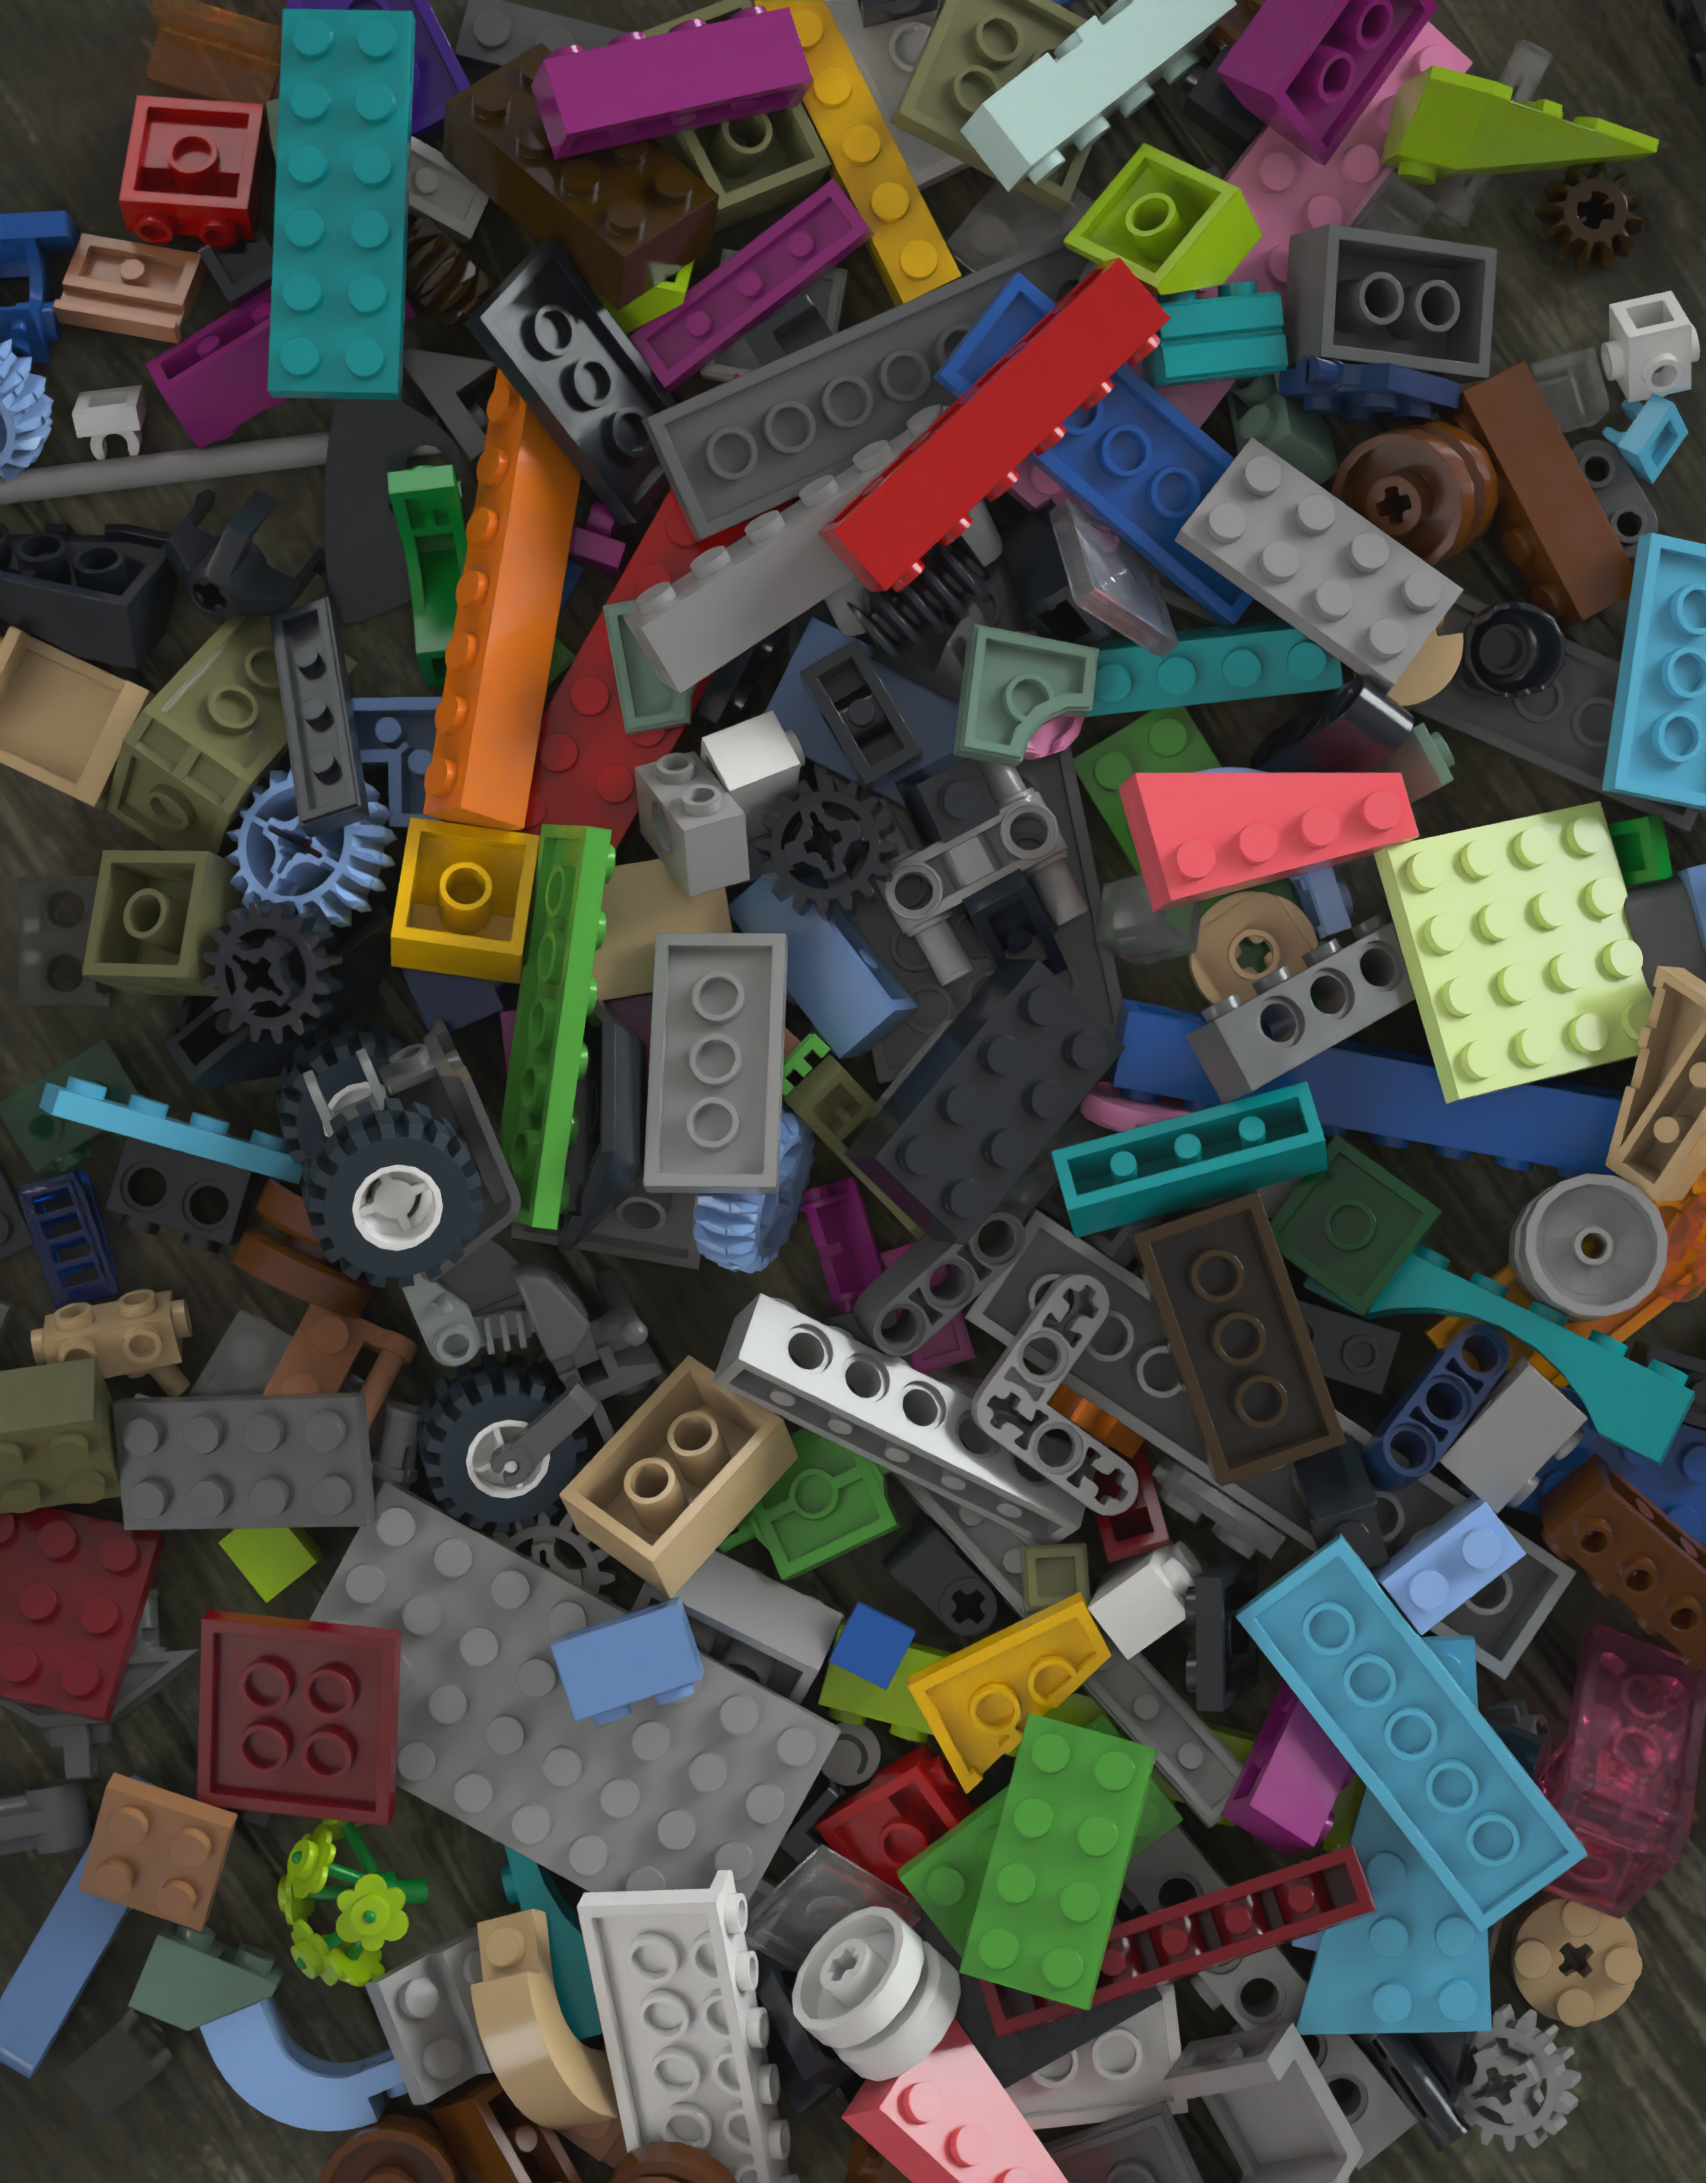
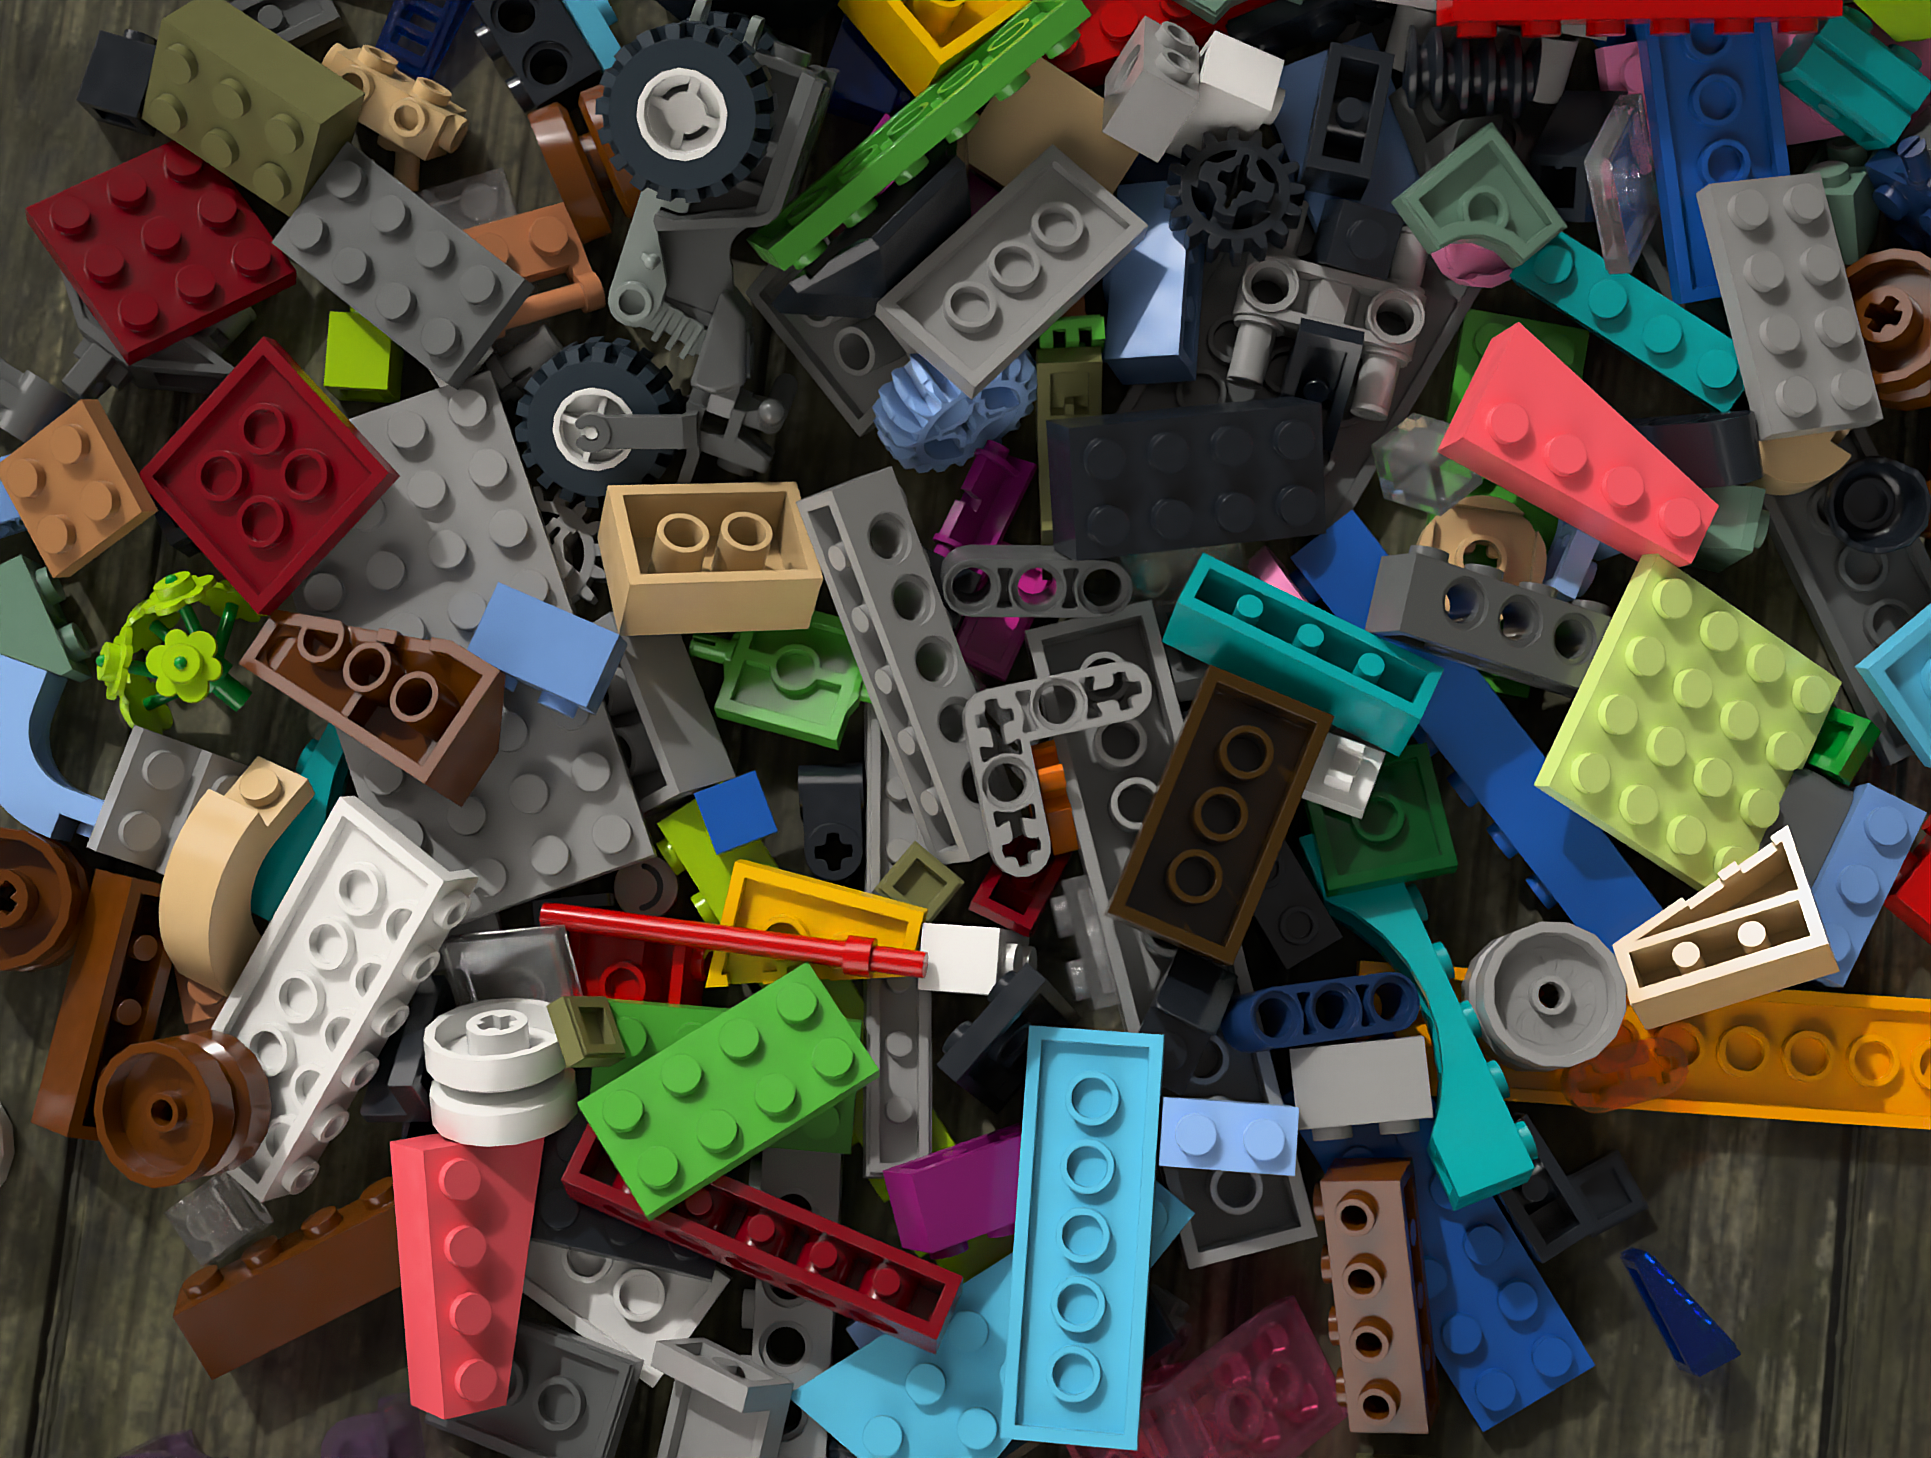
camera: 45 degrees right, 5 degrees down
none -> reddish brown wedge [238,609,506,807]
none -> red bar [539,902,928,978]
none -> olive tile [546,996,626,1068]
none -> white tile [1301,732,1385,819]

